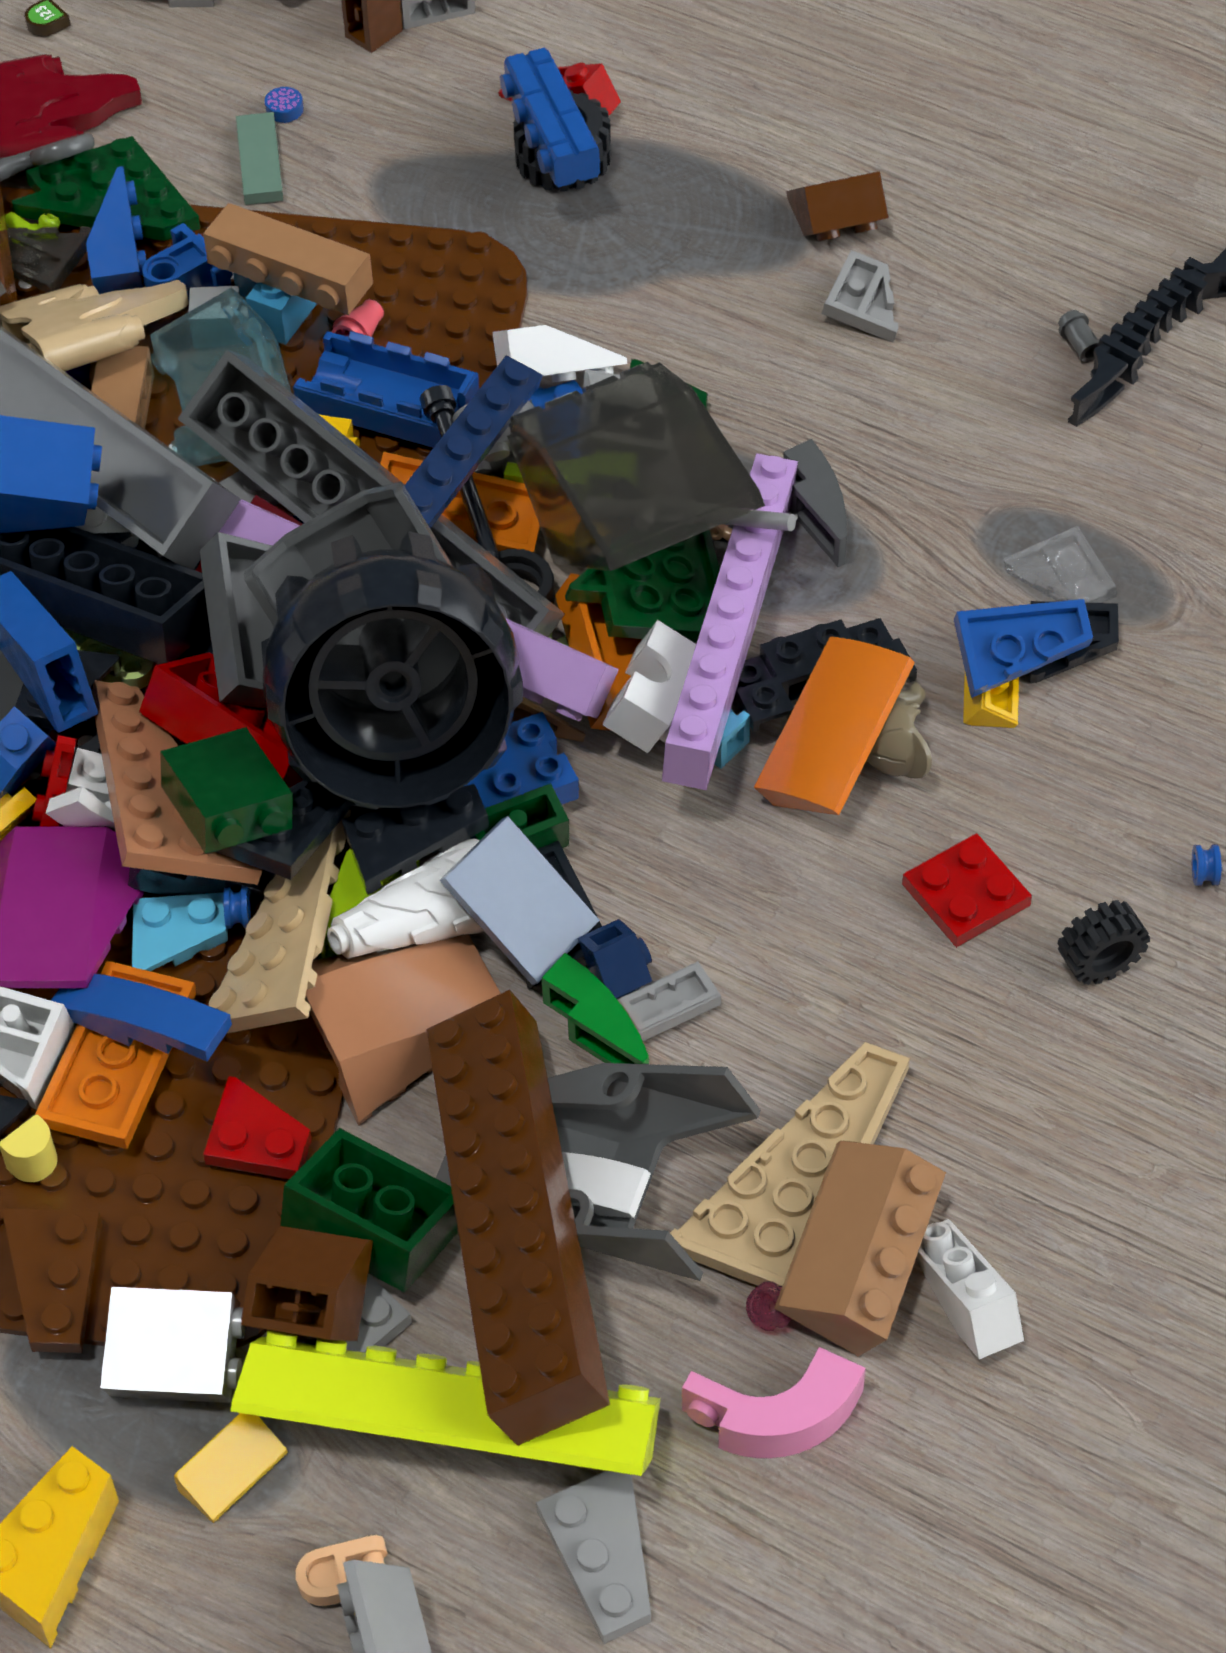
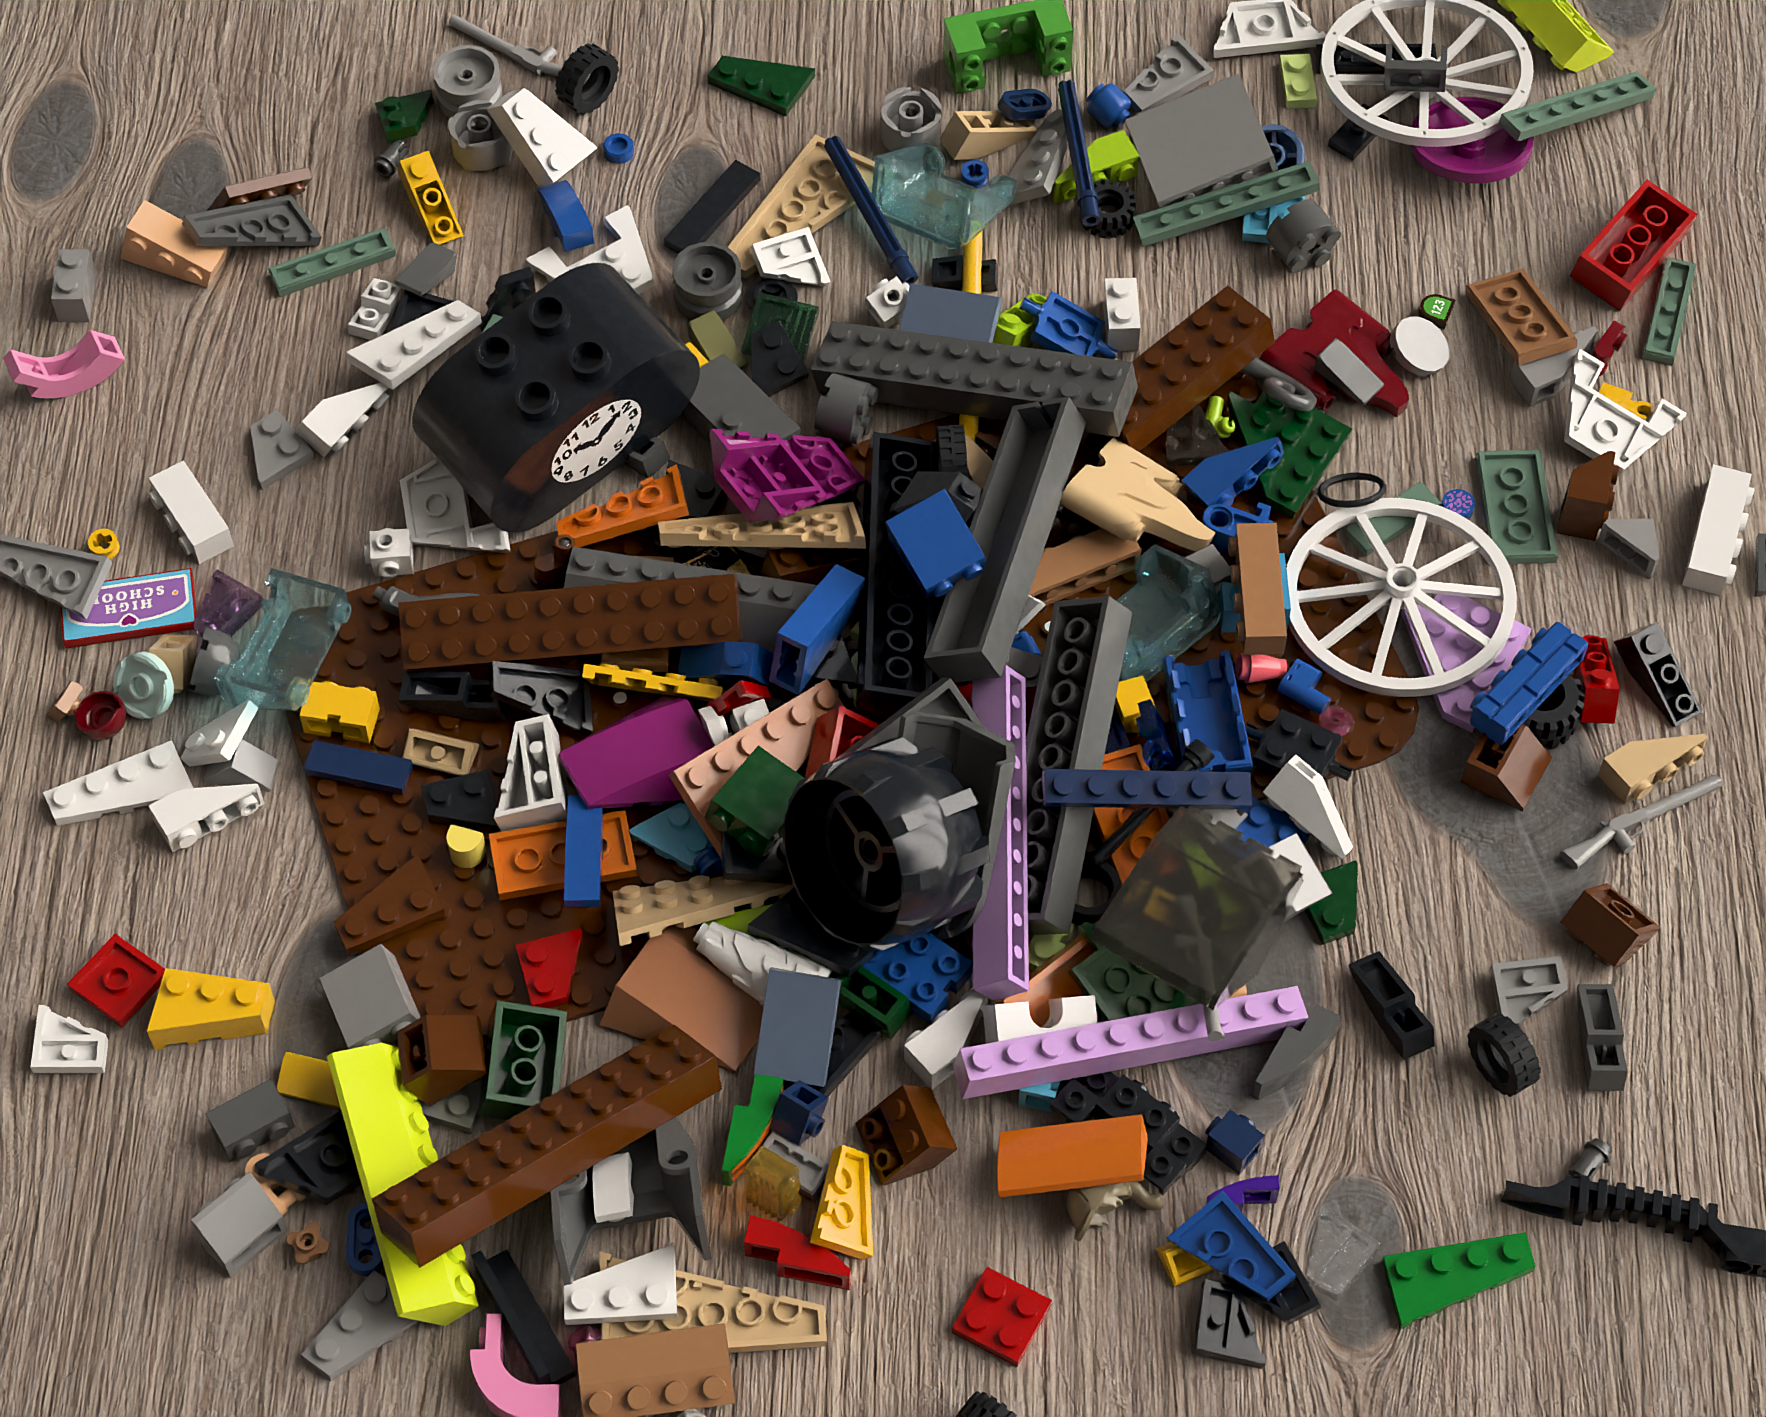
camera: 60 degrees right, 5 degrees up
none -> dark grey brick [206,1078,295,1162]
none -> black wing [254,1110,361,1206]
none -> medium nougat plate [286,1222,330,1264]
none -> blue plate [346,1202,383,1276]
none -> black fence [471,1249,576,1385]
none -> white wing [564,1244,677,1325]
none -> clear yellow brick [744,1146,802,1222]
none -> red slope [744,1215,851,1290]
none -> yellow wing [810,1145,873,1260]
none -> reddish brown slope [855,1085,957,1185]
none -> white slope [904,989,988,1090]
none -> clear blue plate [1136,699,1179,771]
none -> wing [1193,1279,1266,1369]
none -> dark blue brick [1205,1109,1265,1175]
none -> dark purple slope [1205,1175,1280,1212]
none -> black plate [1245,709,1353,782]
none -> blue piece [1277,659,1331,716]
none -> white wheel [1286,498,1517,697]
none -> slope [1314,338,1384,406]
none -> black tyre [1318,472,1386,508]
none -> clear pink plate [1319,706,1353,736]
none -> black slope [1349,951,1435,1060]
none -> green wing [1382,1232,1535,1330]
none -> tile [1390,316,1450,376]
none -> lavender wing [1400,594,1532,733]
none -> reddish brown slope [1461,724,1552,812]
none -> black tyre [1467,1013,1541,1097]
none -> sand green tile [1475,449,1558,564]
none -> light grey piece [1560,772,1722,869]
none -> dark grey slope [1577,984,1628,1091]
none -> tan slope [1598,734,1708,804]
none -> black slope [1613,622,1702,727]

